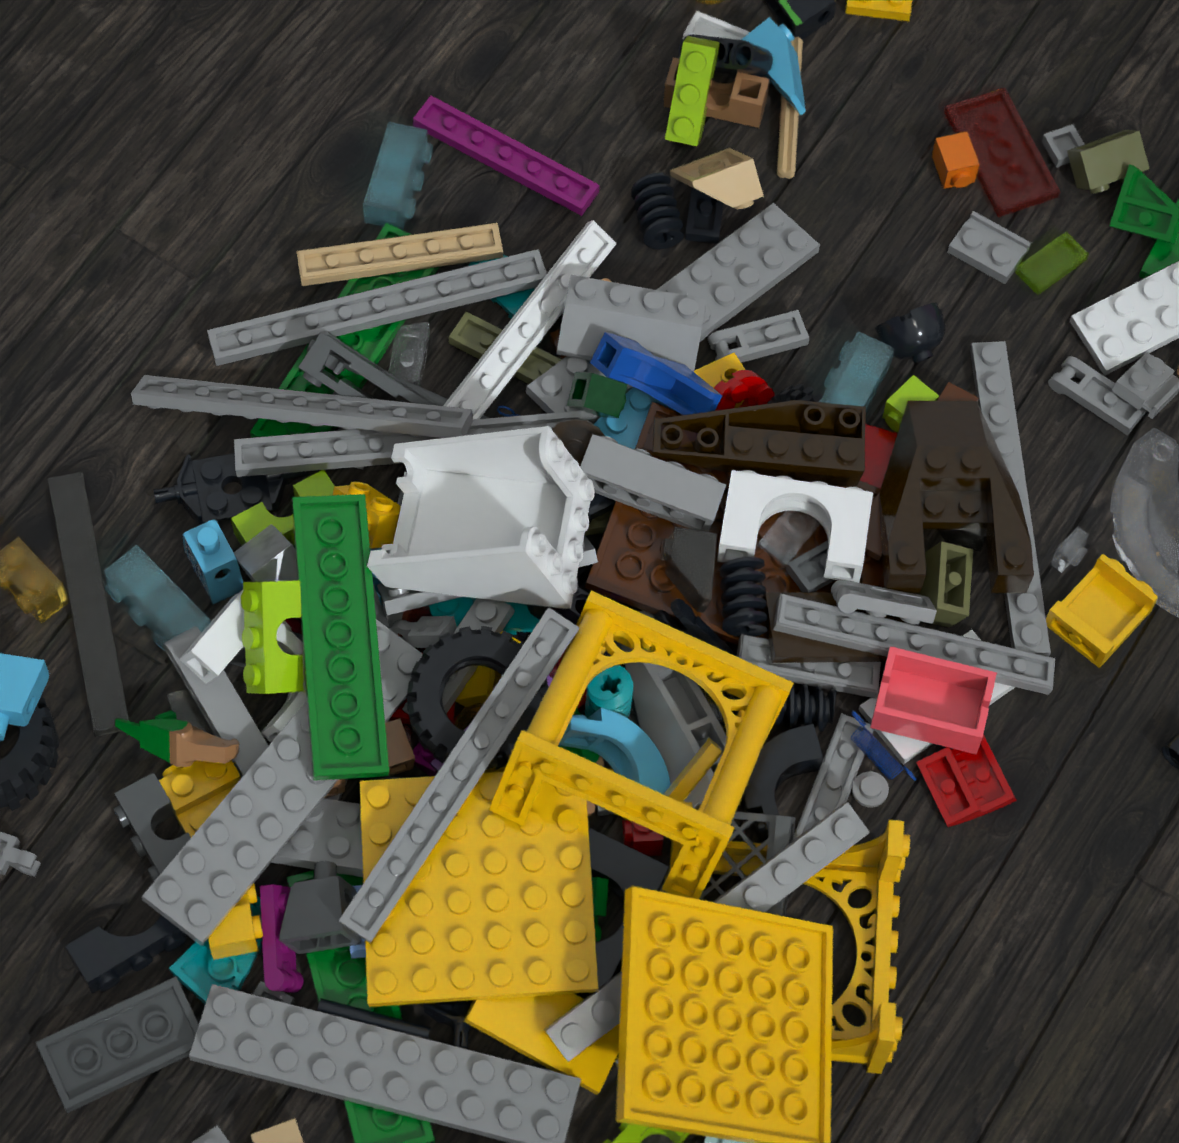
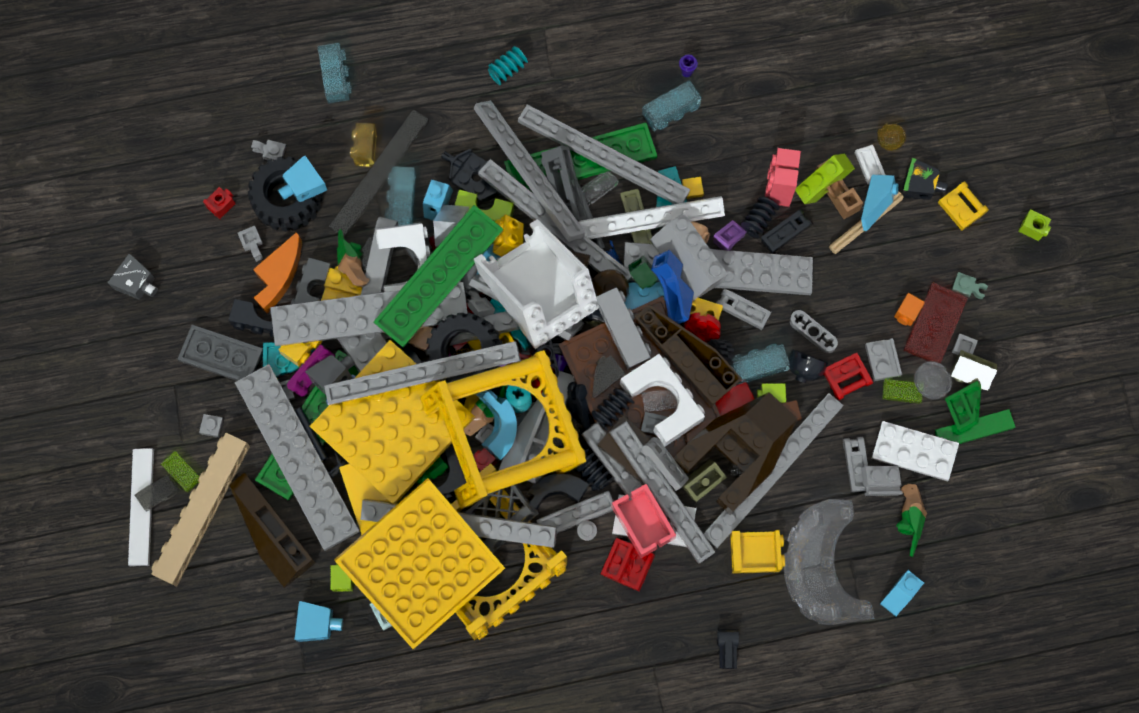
camera: 50 degrees right, 10 degrees up
lime arch [241,580,304,694] -> none
tan tile [296,223,503,286] -> none
magenta plate [413,96,599,216] -> none
yellow tile [664,738,722,801] -> none
tan slope [669,148,763,209] -> none
black beam [678,34,773,77] -> none
blue piece [851,711,917,781] -> none
clear plate [1051,526,1089,573] -> none
none -> orange slope [253,233,302,313]
none -> teal piece [488,46,528,86]
none -> dark purple cone [679,54,698,77]
none -> yellow tile [682,177,704,199]
none -> medium lavender slope [713,220,747,251]
none -> coral piece [765,148,801,207]
none -> light grey beam [790,310,838,353]
none -> red plate [824,353,873,401]
none -> clear tile [914,361,952,399]
none -> sand green plate [951,272,988,299]

